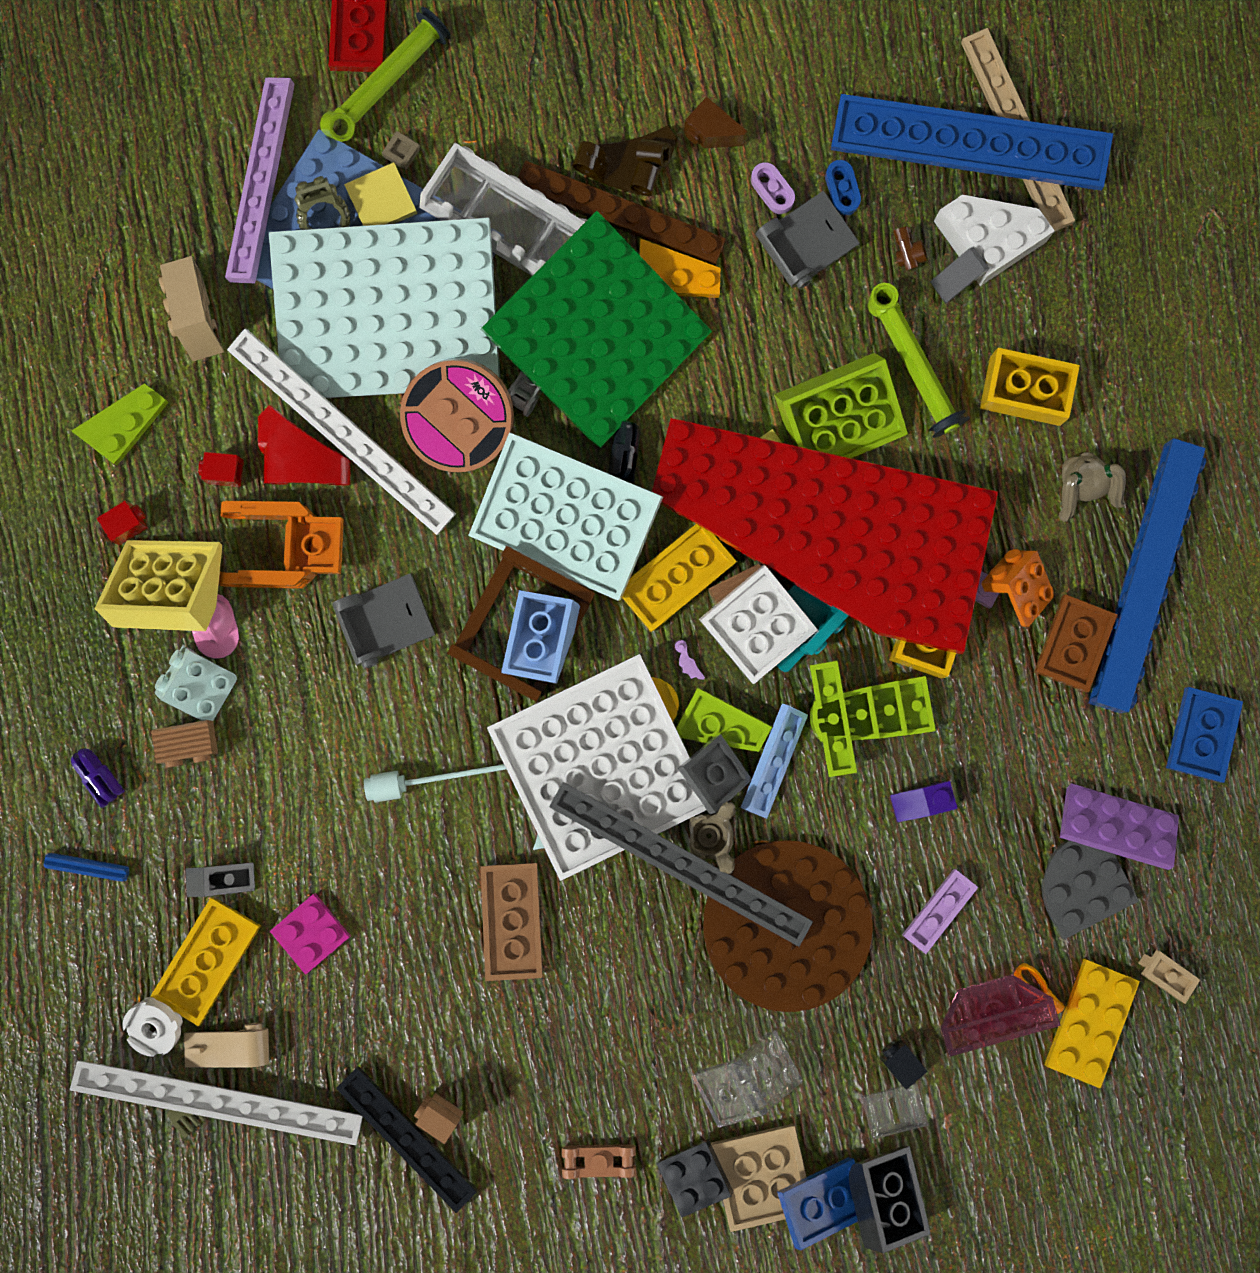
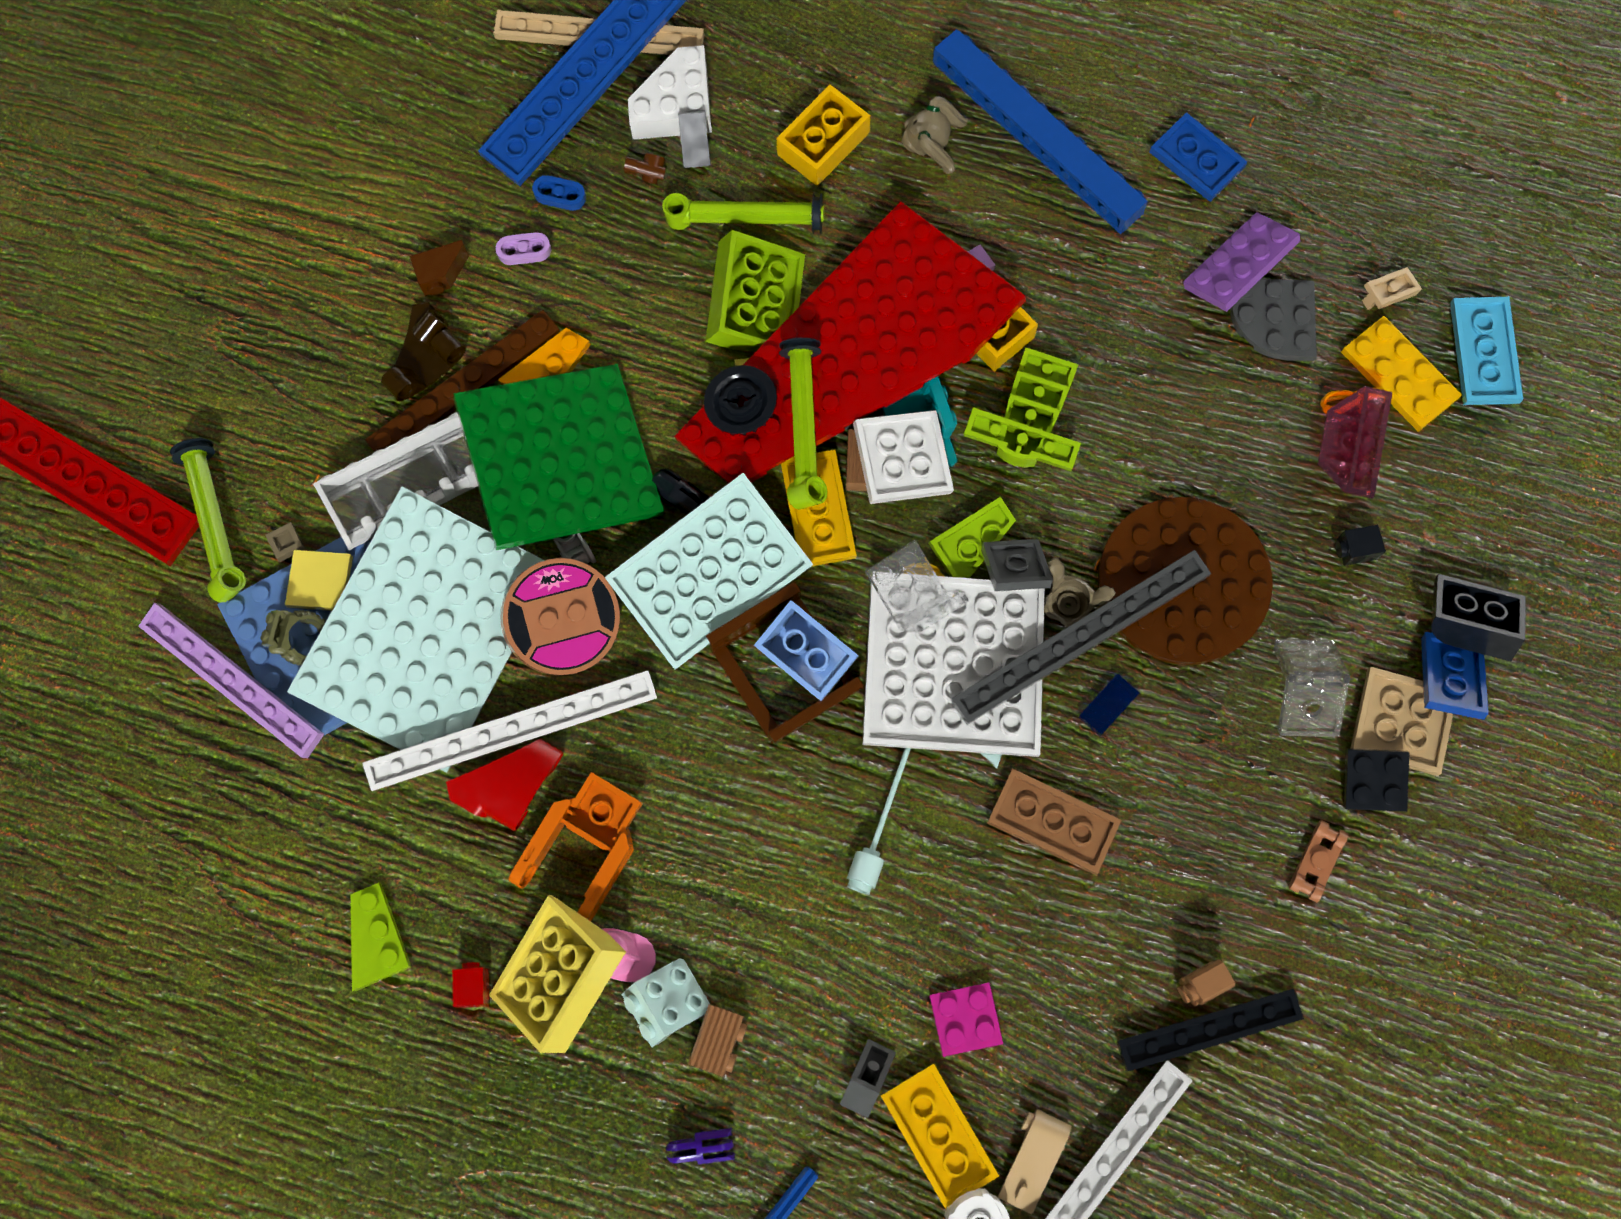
camera: 55 degrees left, 10 degrees down
tan wedge [158,256,224,361] -> none
red brick [198,452,244,487] -> none
dark grey door [332,573,436,669] -> none
lavender piece [675,640,705,680] -> none
light blue plate [741,704,808,819] -> none
dark grey door [755,191,860,289] -> none
clear piece [861,1083,929,1139] -> none
dark purple slope [890,781,958,822] -> none
lavender plate [902,869,978,954] -> none
orange bracket [981,549,1054,627] -> none
dark orange plate [1034,594,1118,692] -> none
none -> black gear [704,365,777,436]
none -> lime piece [779,338,828,510]
none -> clear bracket [865,540,969,633]
none -> clear blue tile [1078,674,1140,737]
none -> medium azure plate [1450,297,1523,405]

